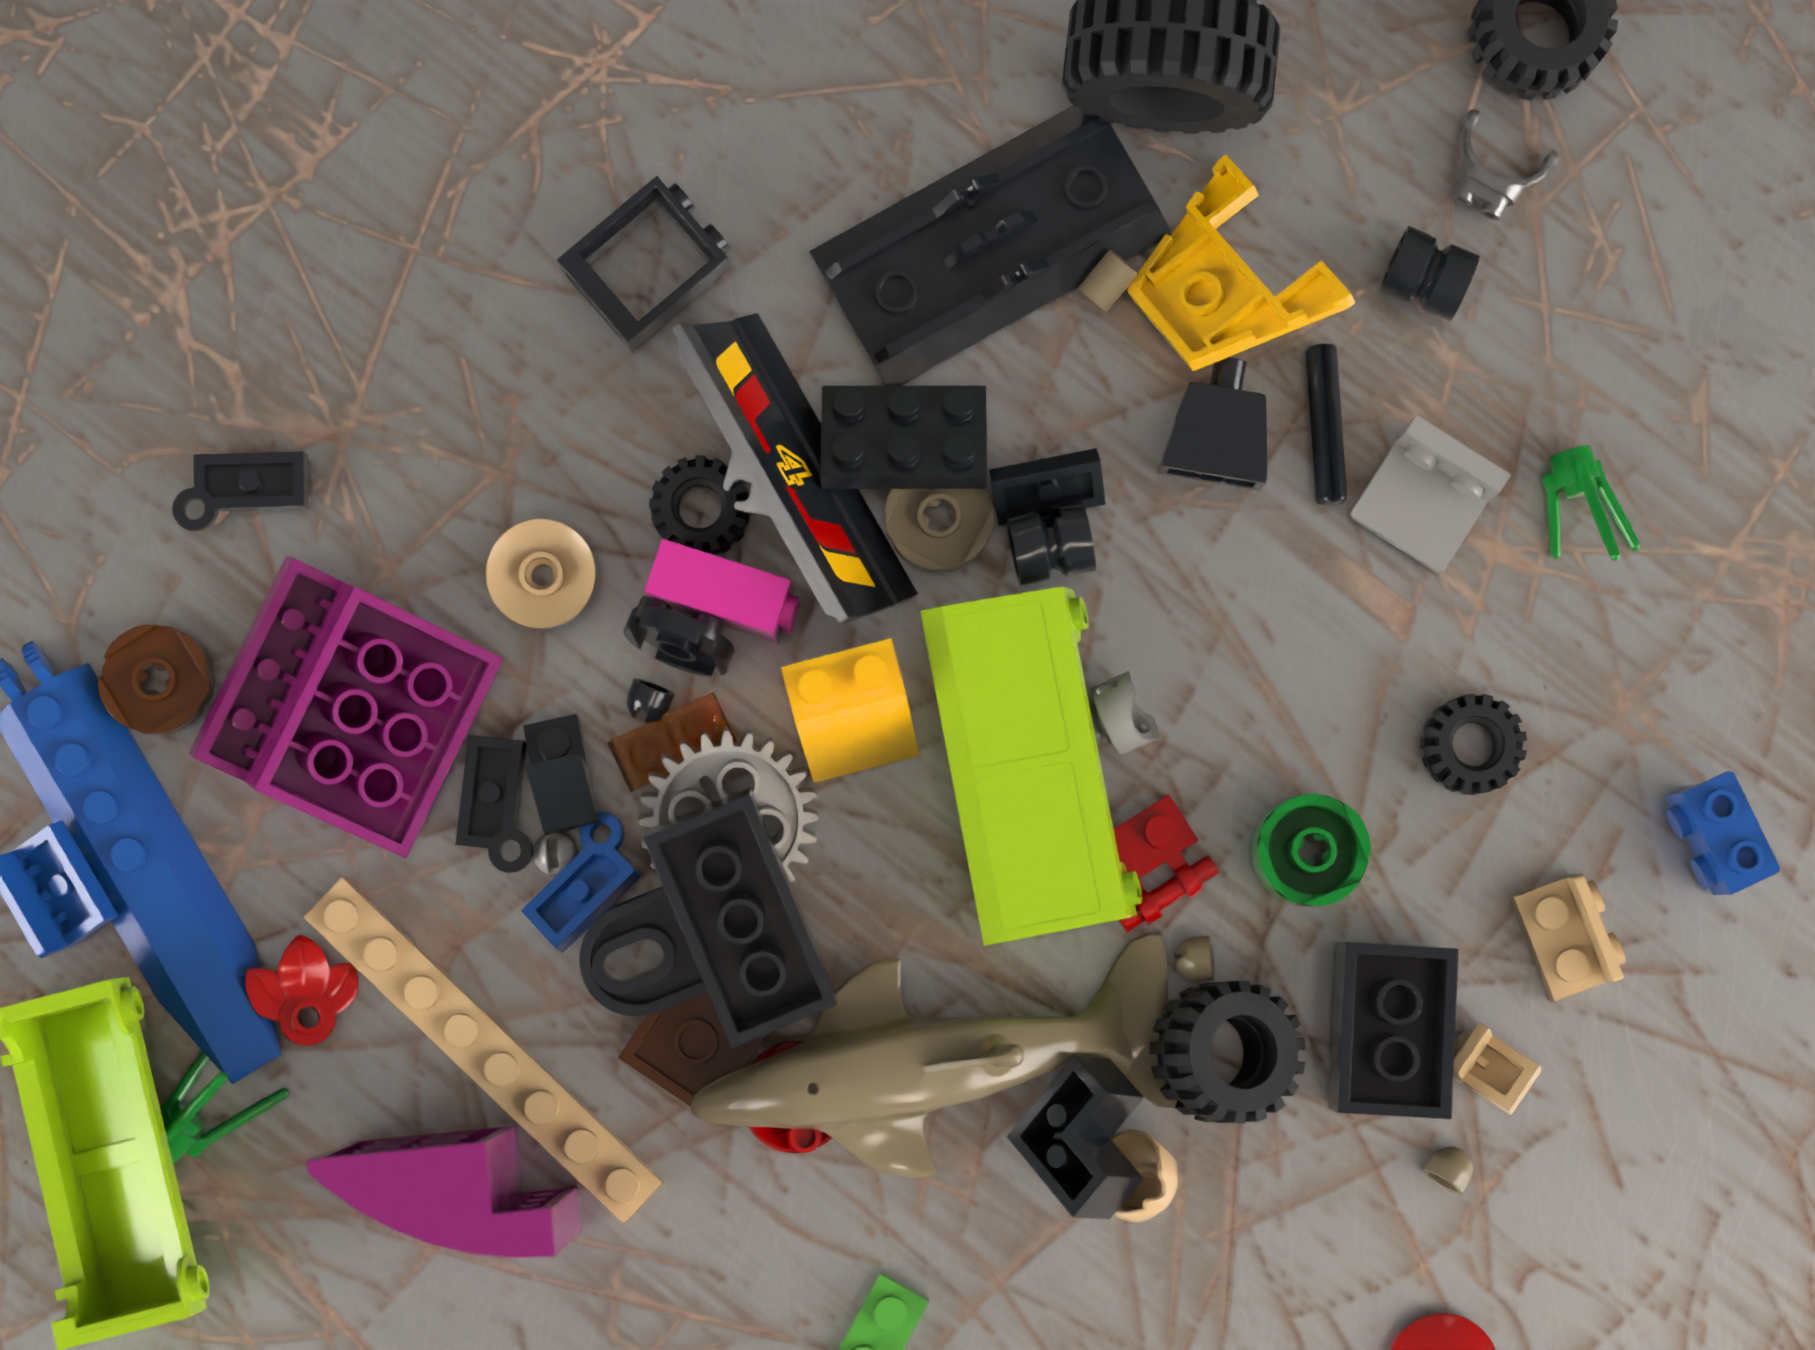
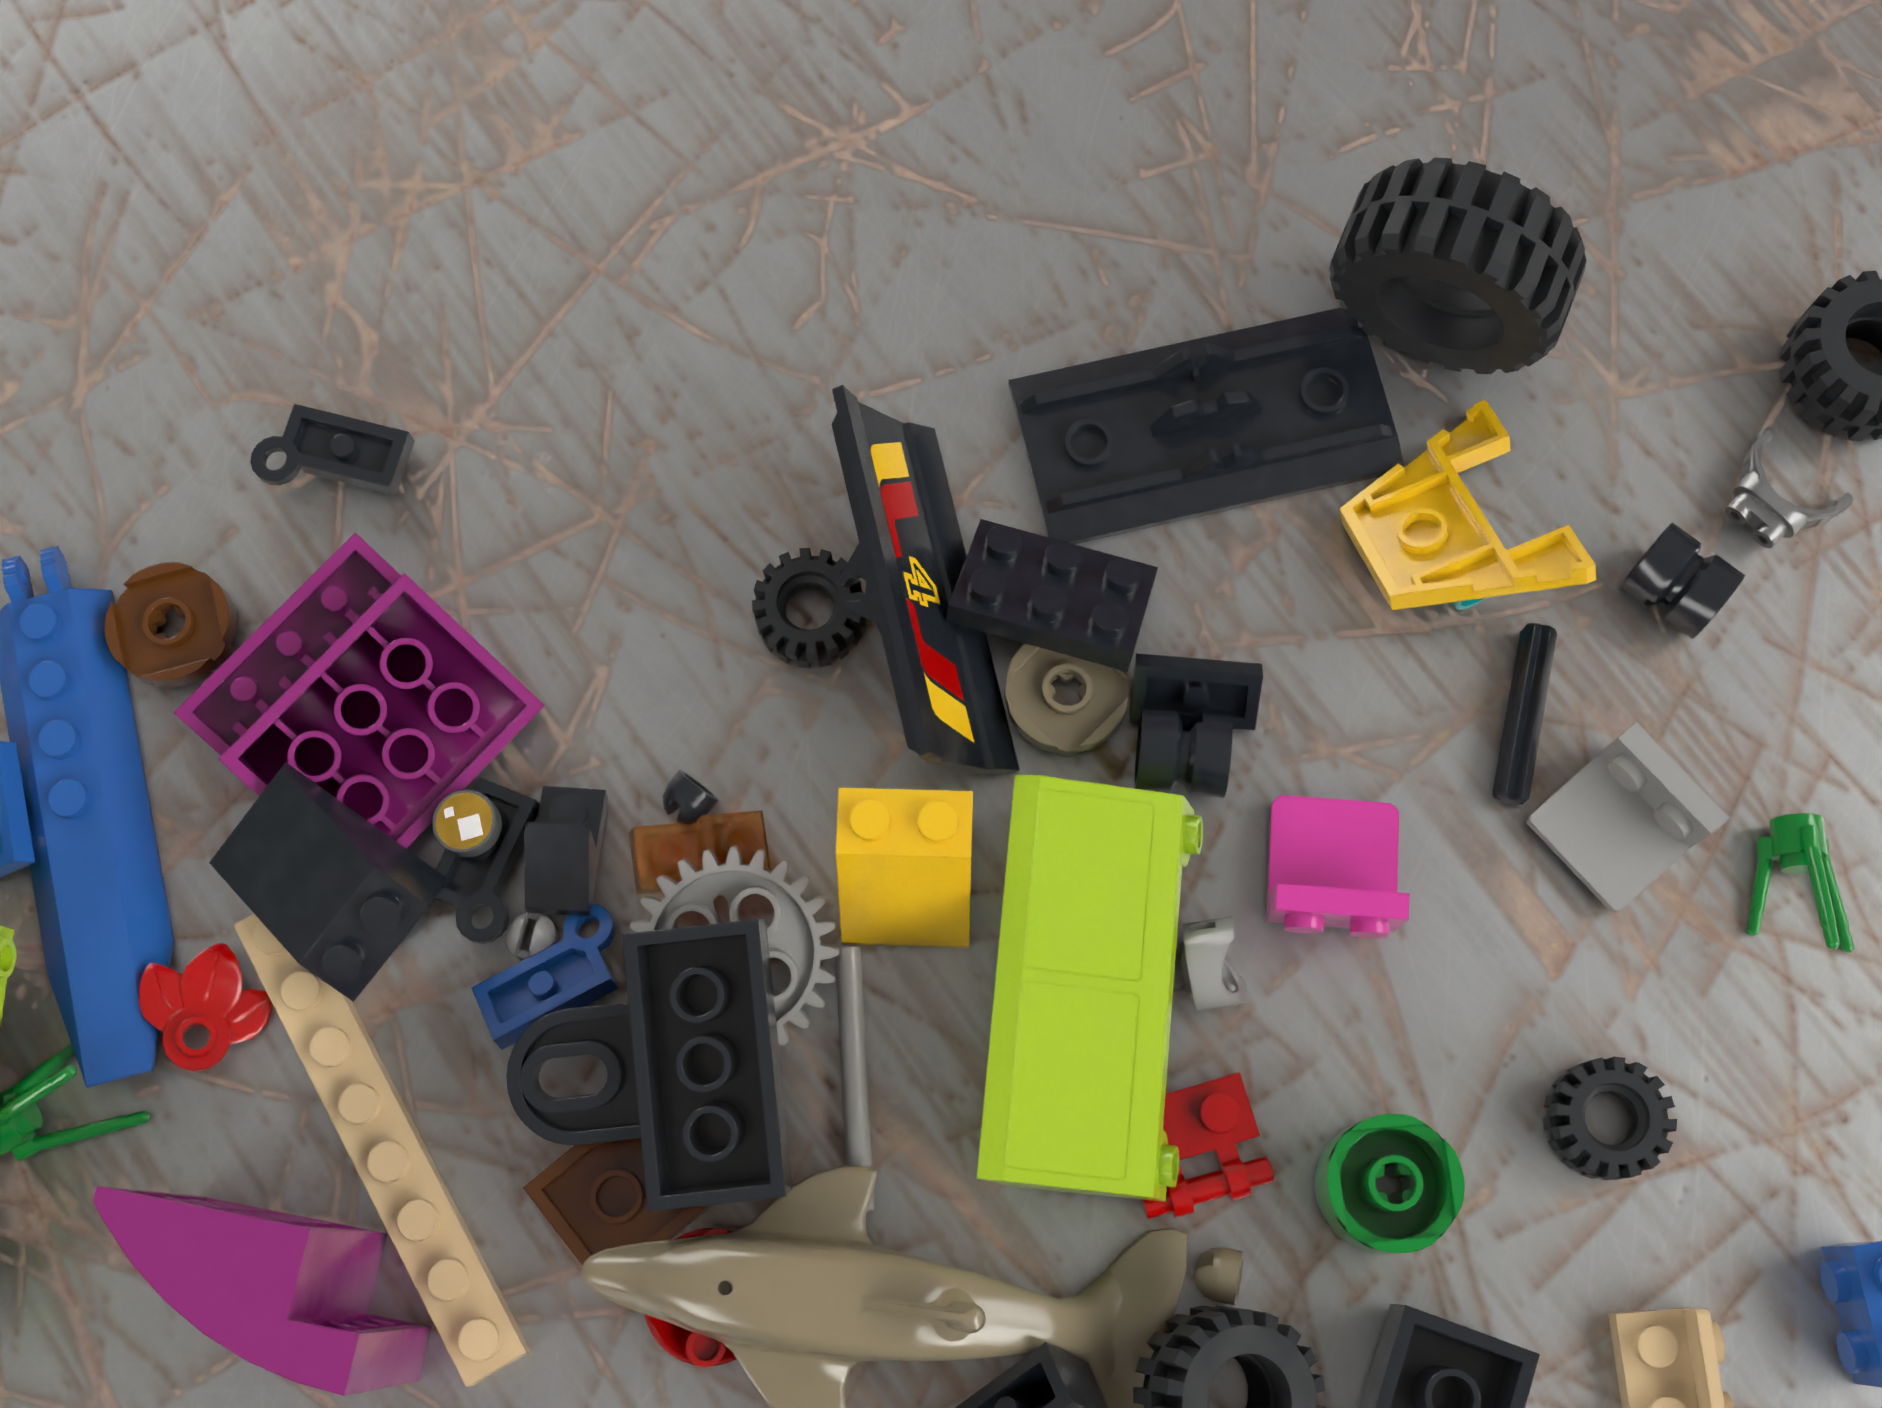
camera: 20 degrees right, 10 degrees down
tan dish [485,519,596,629] -> none
black window [556,176,731,353] -> none
black plate [623,596,735,676] -> none
dark pink brick [644,538,801,644] -> none
dark tan hinge [1078,249,1139,312] -> none
black torso [1158,357,1267,491] -> none
none -> black slope [209,763,446,1002]
none -> tile [432,790,502,857]
none -> light grey bar [835,947,874,1211]
none -> dark pink bracket [1265,795,1410,938]

